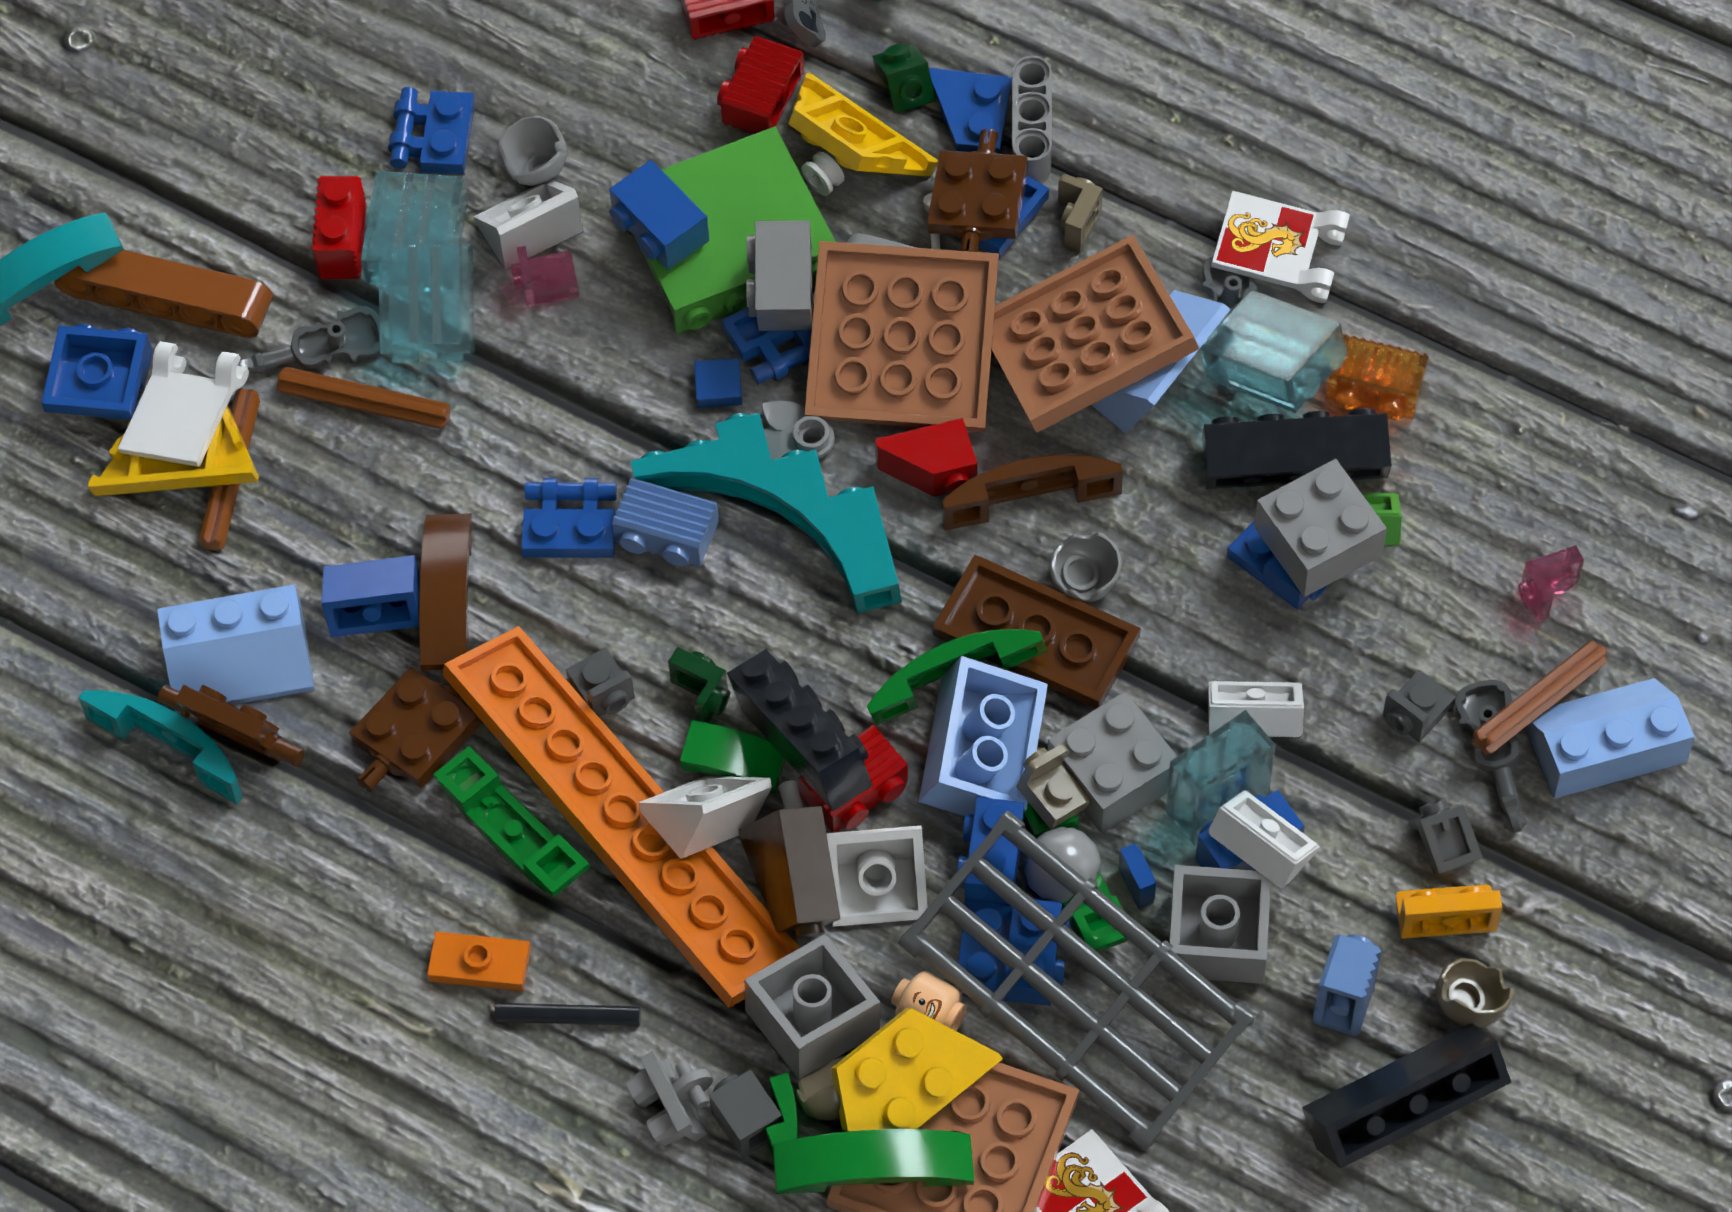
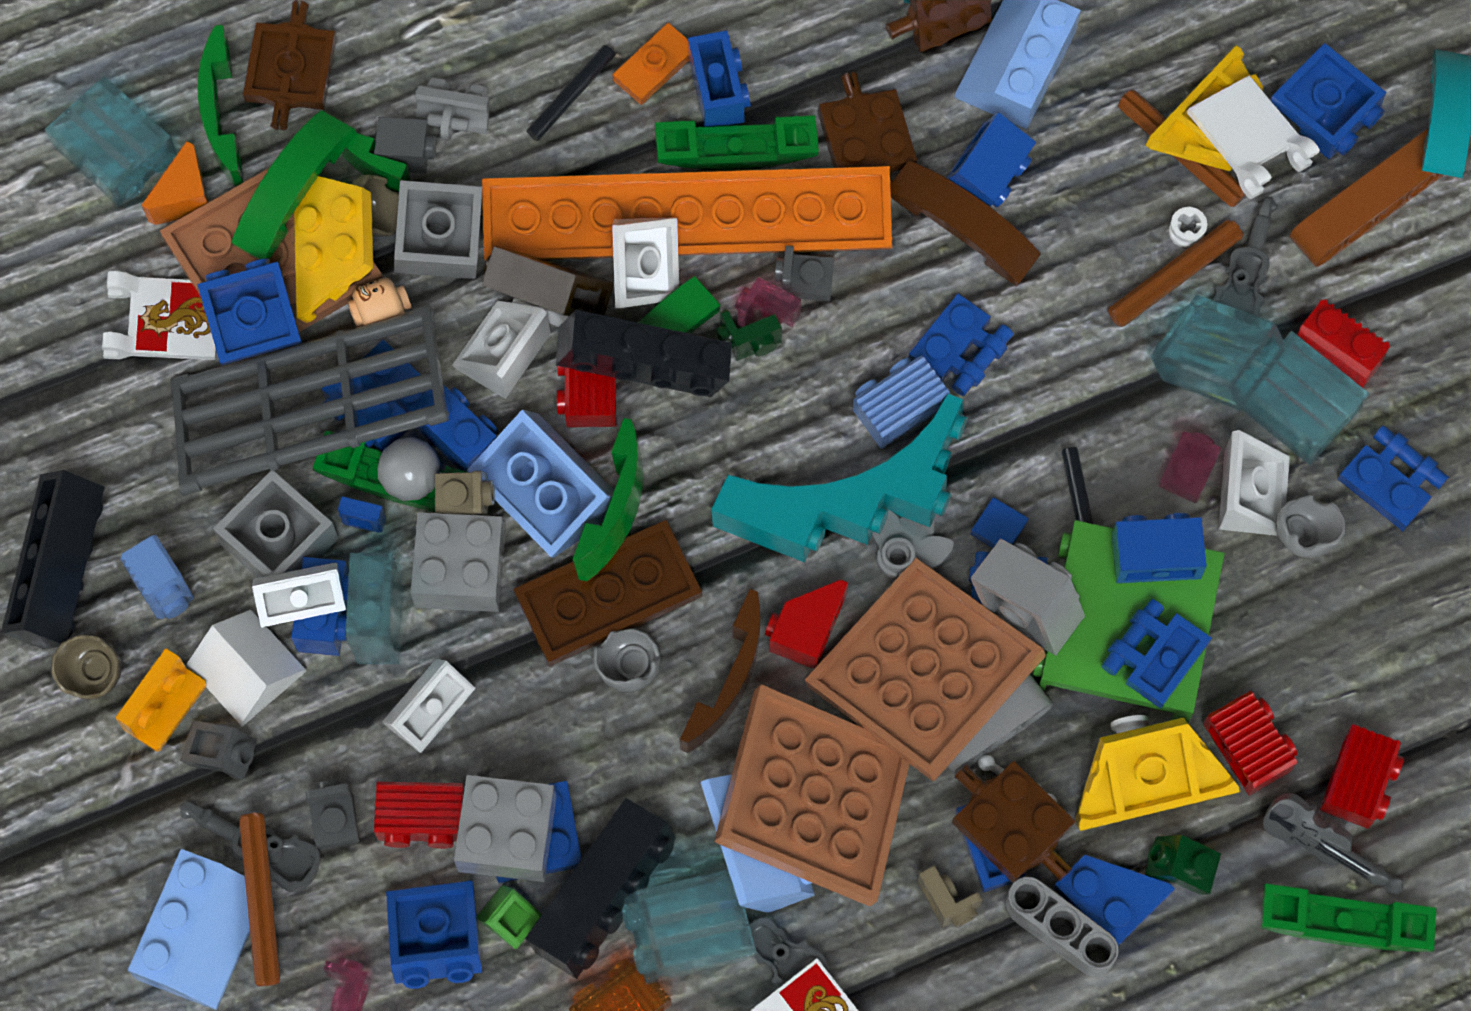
camera: 125 degrees right, 10 degrees up
none -> white slope [186,610,306,727]
none -> blue plate [197,259,302,366]
none -> red brick [374,782,465,849]
none -> blue plate [386,881,482,989]
none -> blue brick [688,30,750,127]
none -> clear pink bracket [735,277,801,328]
none -> black bar [1061,447,1093,524]
none -> blue plate [1101,599,1212,709]
none -> white bush [1168,207,1208,248]

